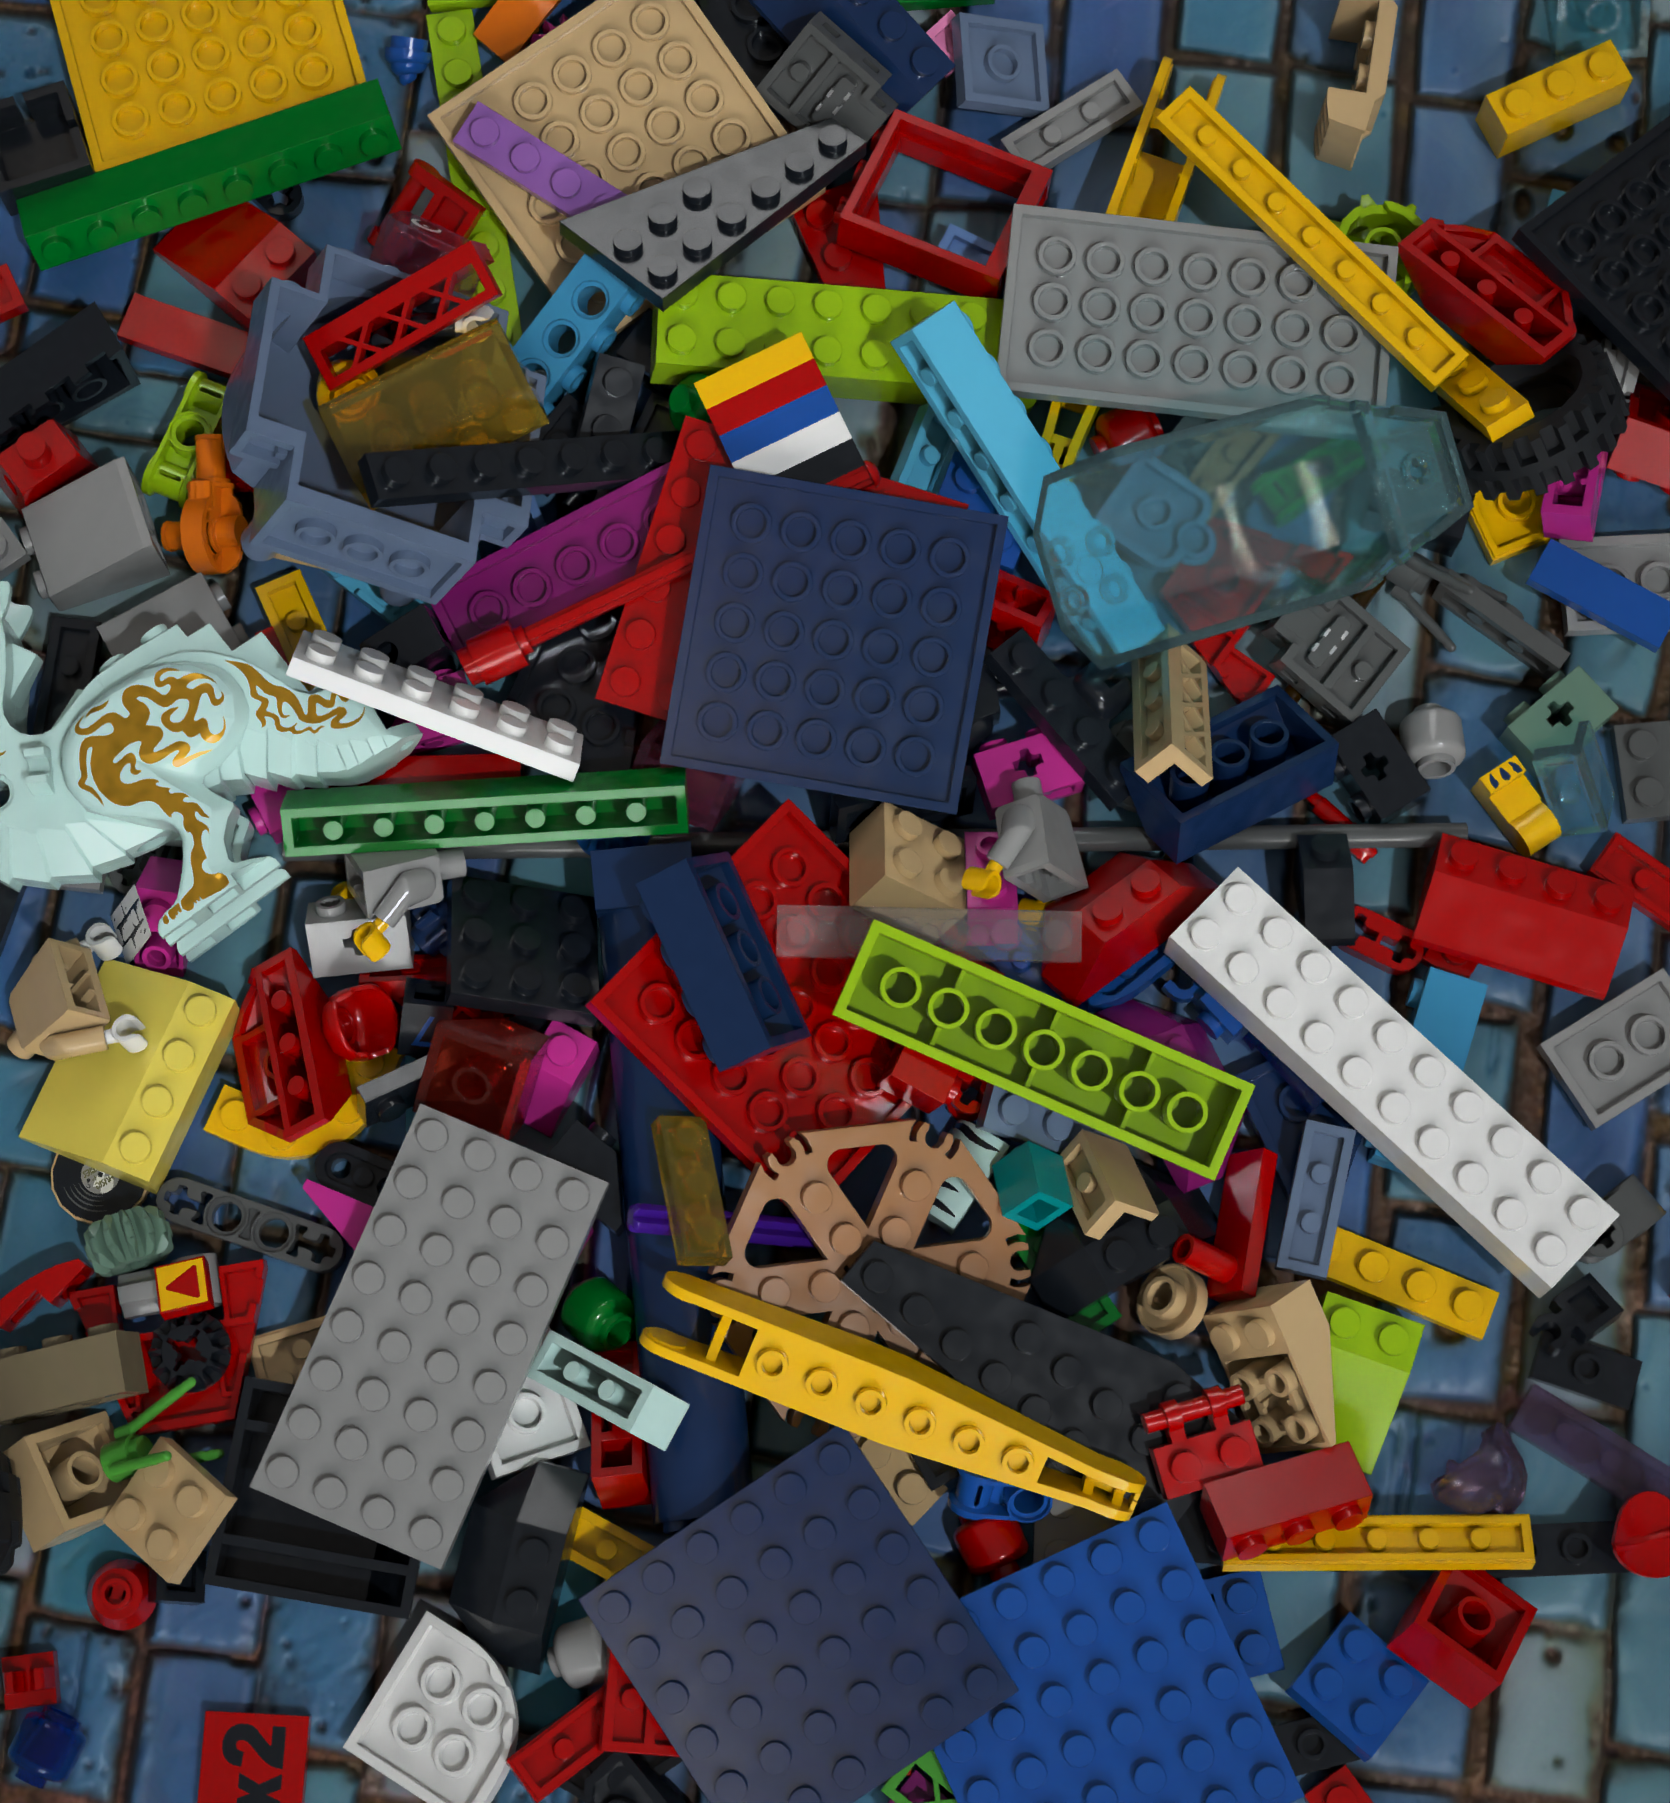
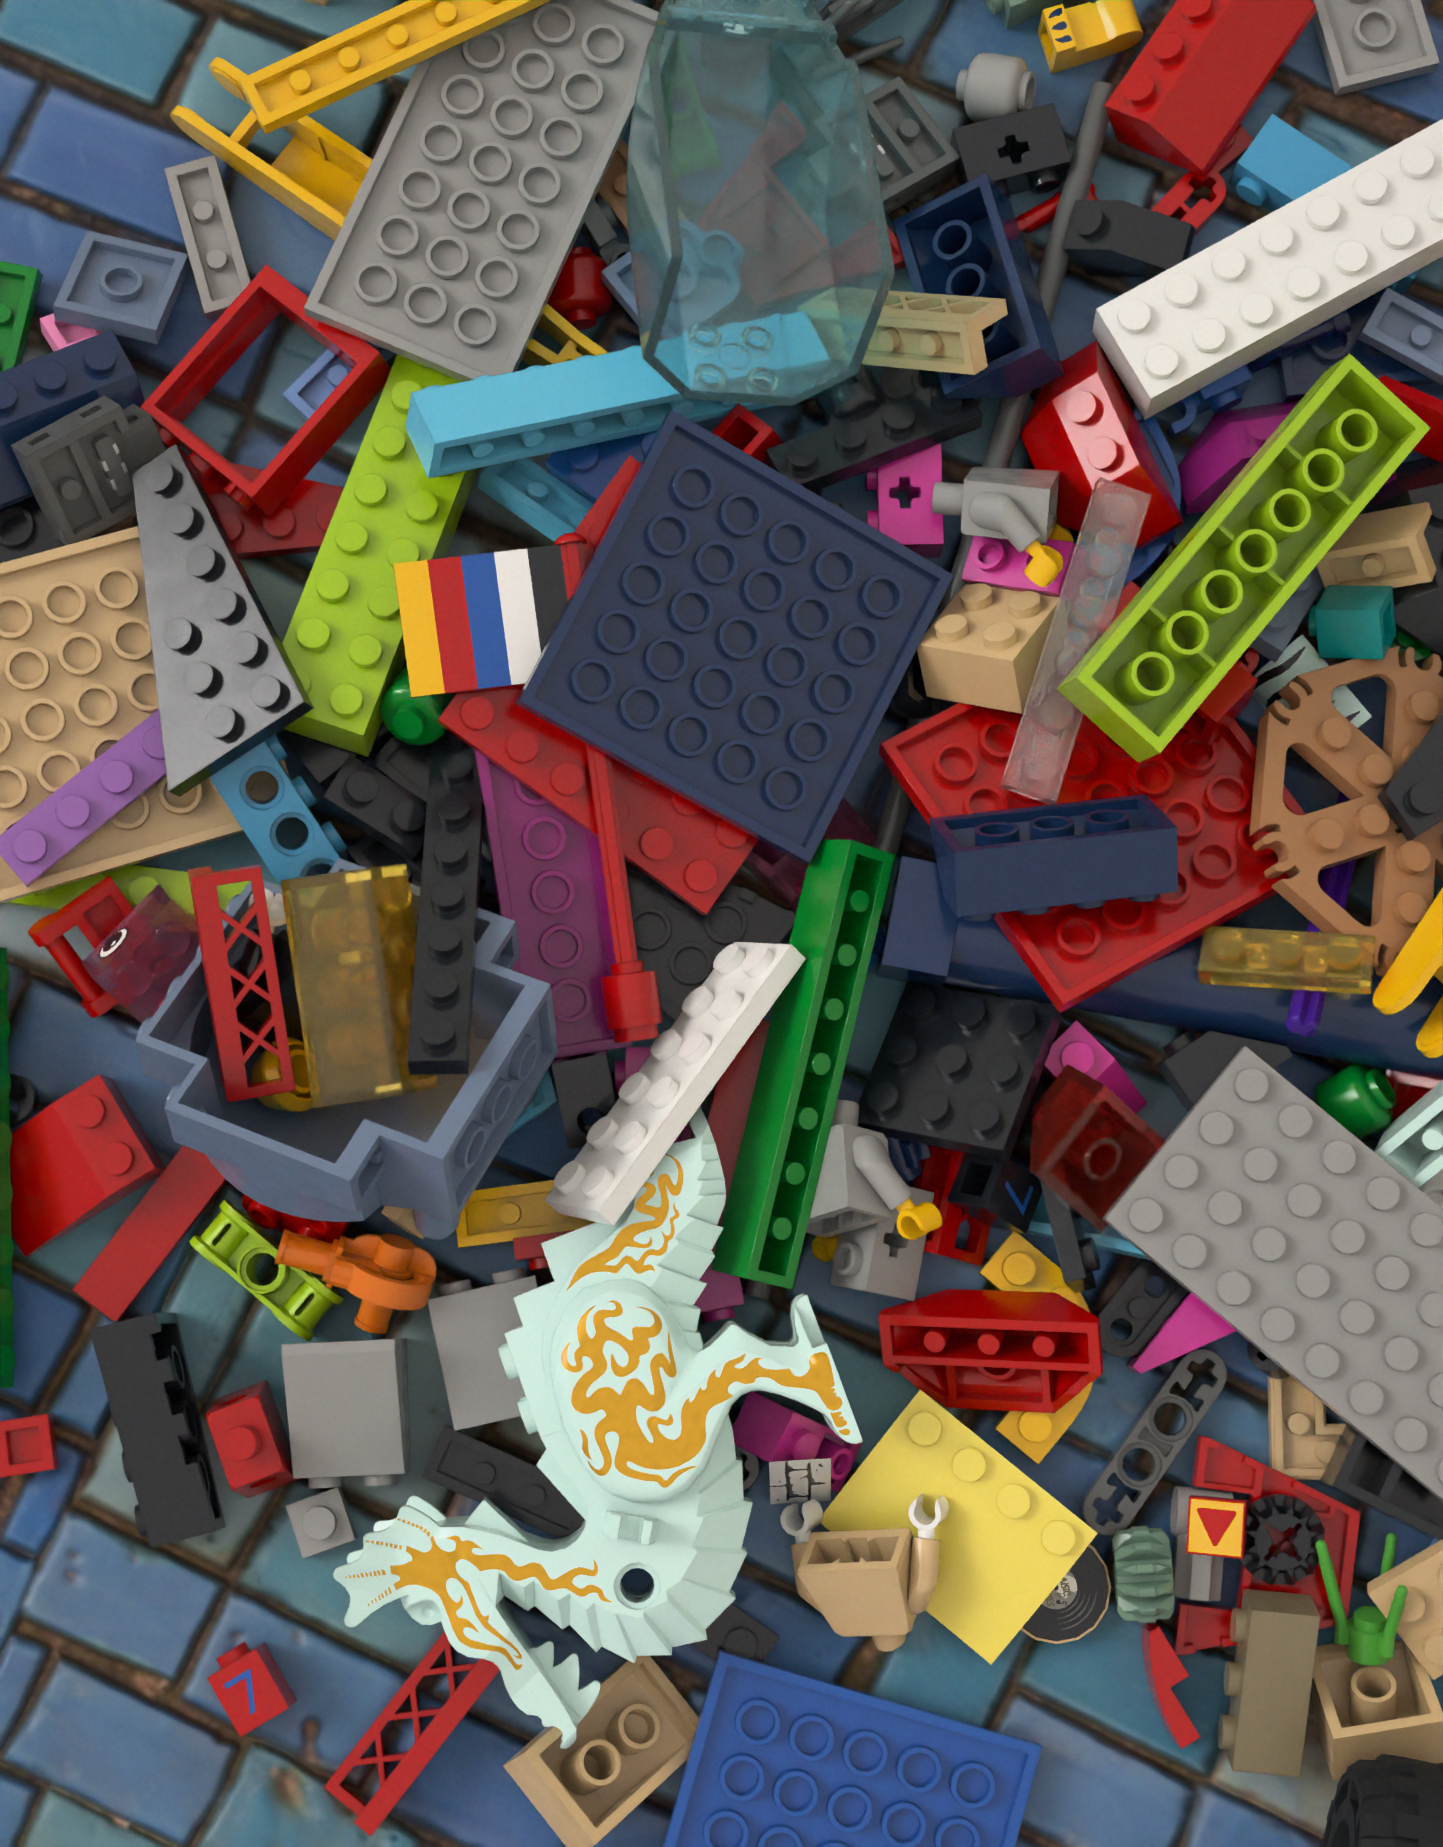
camera: 70 degrees left, 5 degrees up
red hair [321,983,400,1062] -> none

